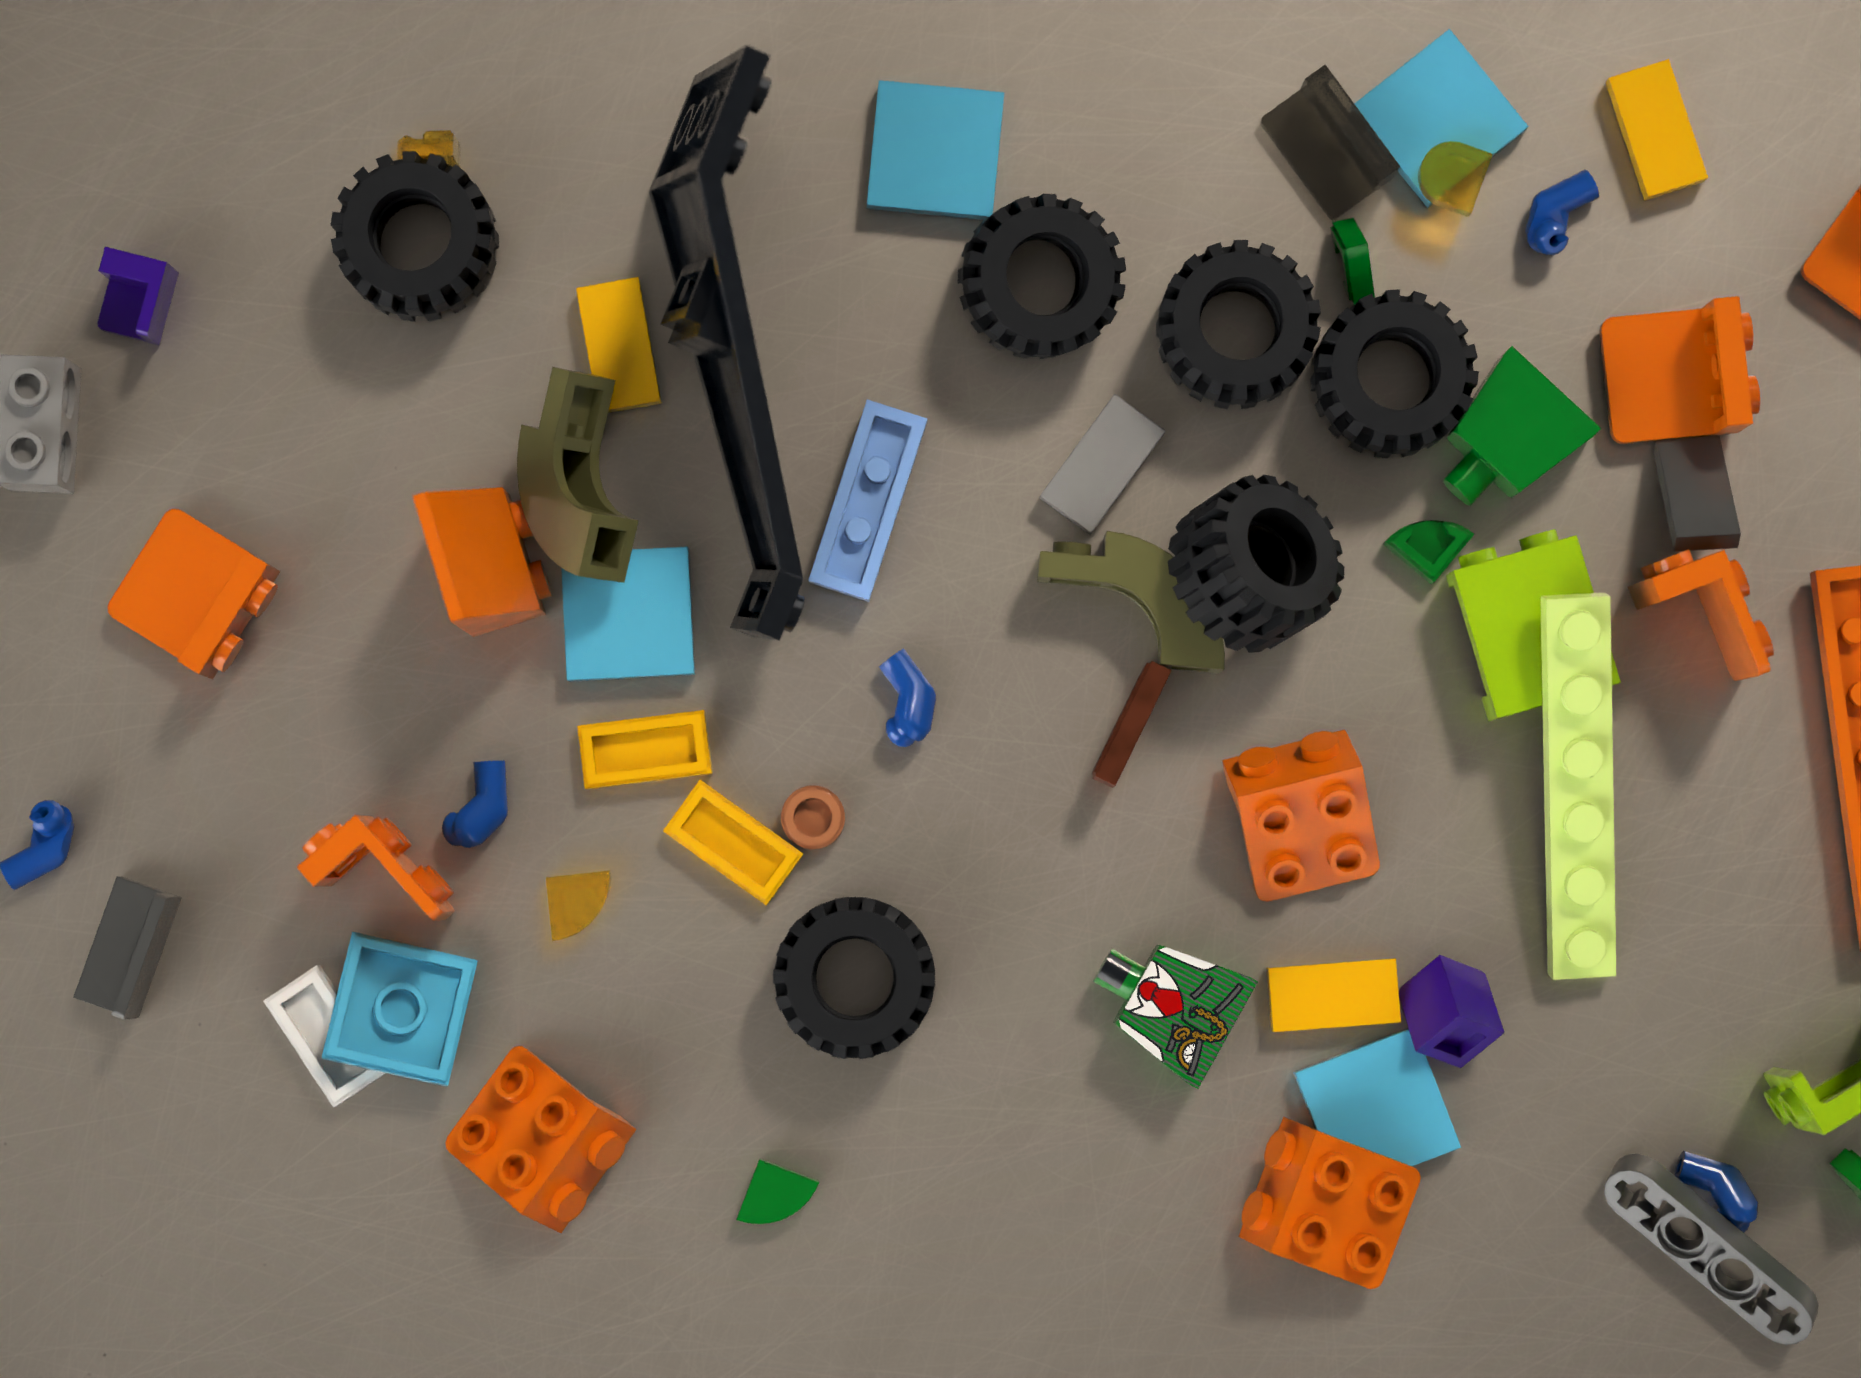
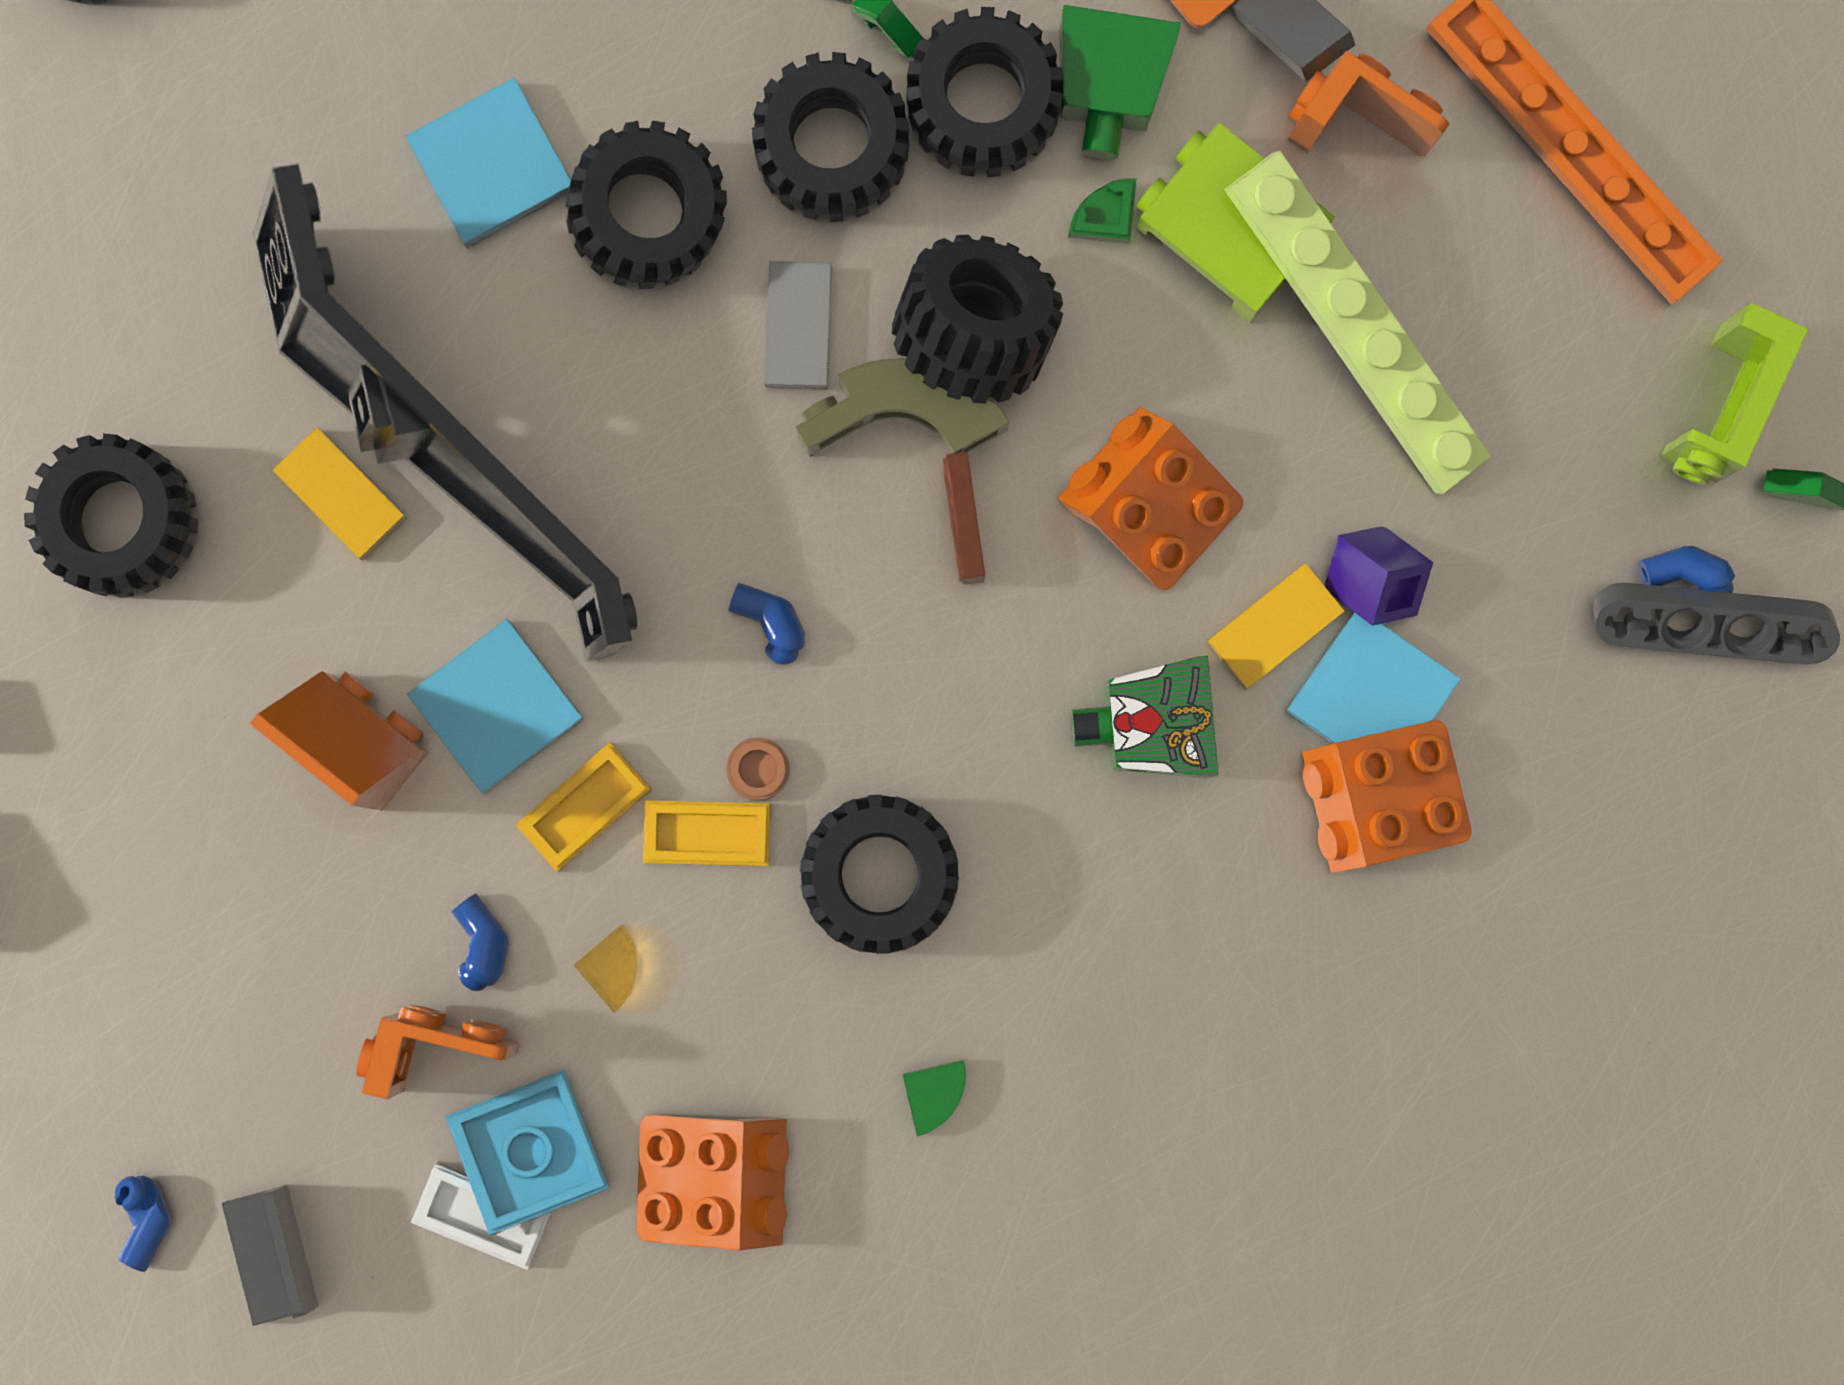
camera: 35 degrees left, 0 degrees up
orange bracket [108,509,281,679] -> none
clear yellow tile [397,130,461,167] -> none
olive arch [517,367,639,583] -> none
light blue plate [808,399,928,602] -> none

